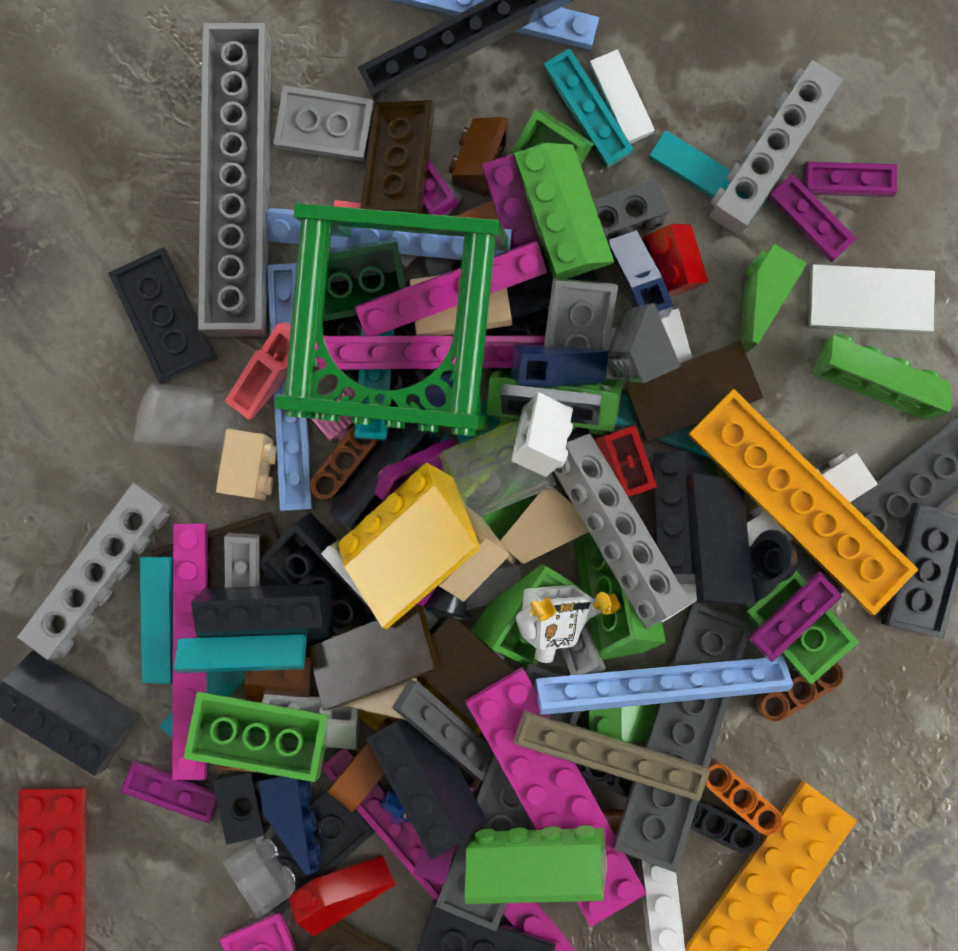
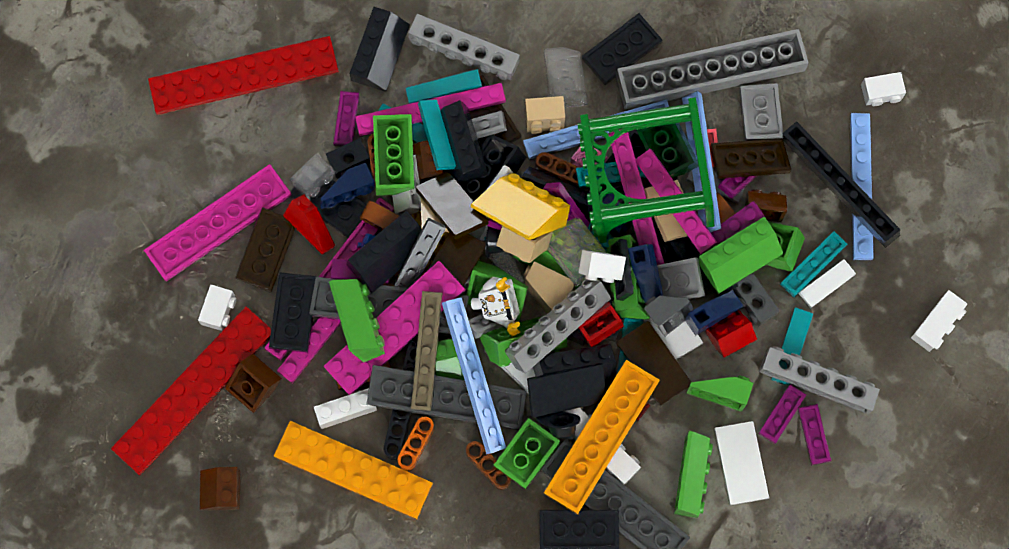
camera: 80 degrees right, 10 degrees down
coral slope [225,322,291,420] -> none
magenta tile [747,572,842,662] -> none

